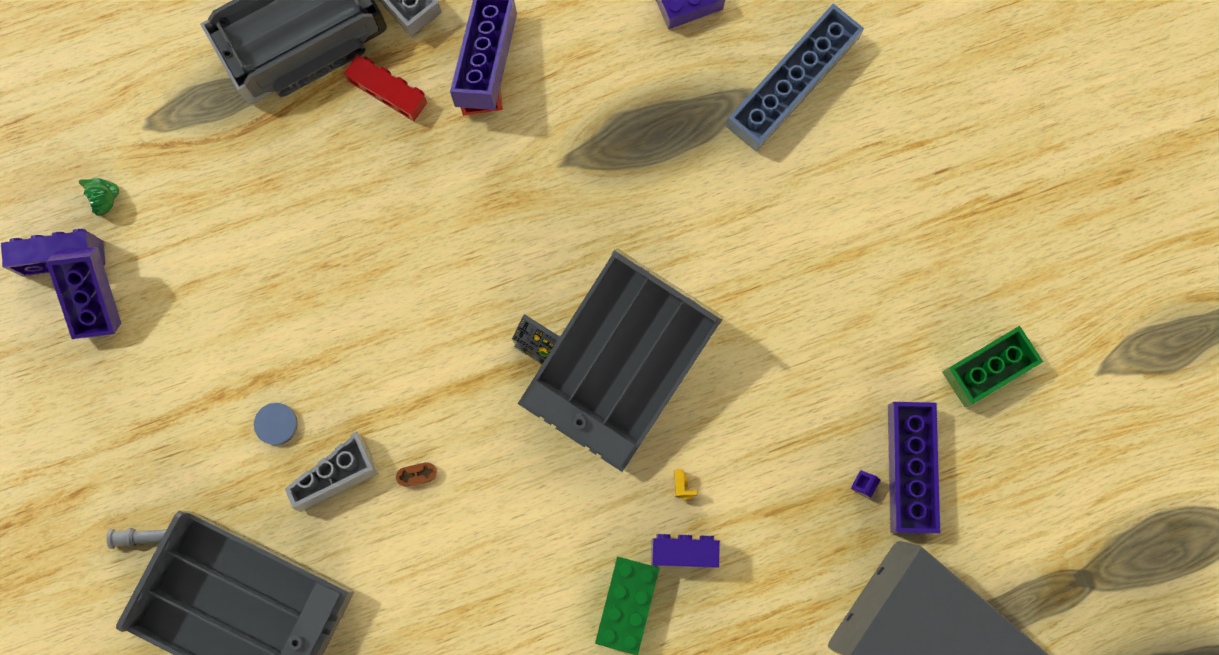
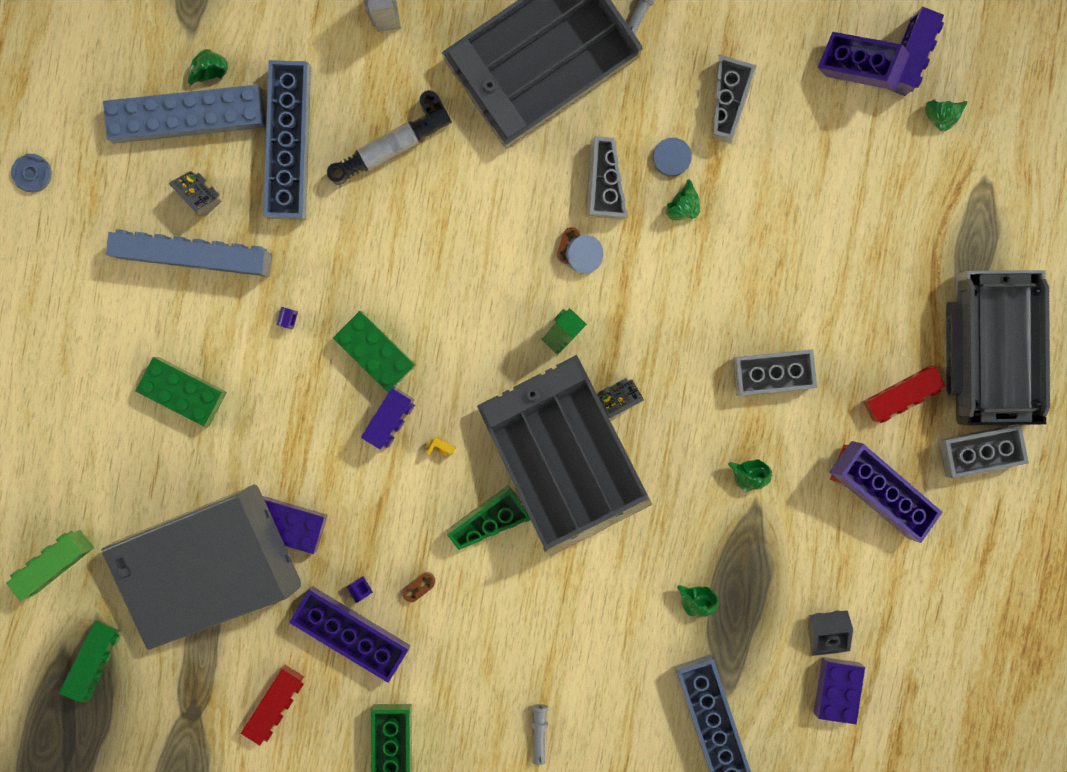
camera: 125 degrees right, 10 degrees up
none -> red brick [240,665,304,746]
none -> dark purple brick [263,496,328,554]
none -> dark orange beam [403,572,436,602]
none -> green wedge [447,485,531,550]
none -> light grey pin [531,704,548,765]
none -> green wedge [541,308,587,355]
none -> sand blue tile [566,235,603,273]
none -> green hair [666,179,700,221]
none -> green hair [677,585,719,617]
none -> light grey wedge [713,55,757,144]
none -> green hair [728,459,772,491]
none -> light grey brick [733,349,817,396]
none -> dark grey slope [808,610,853,656]

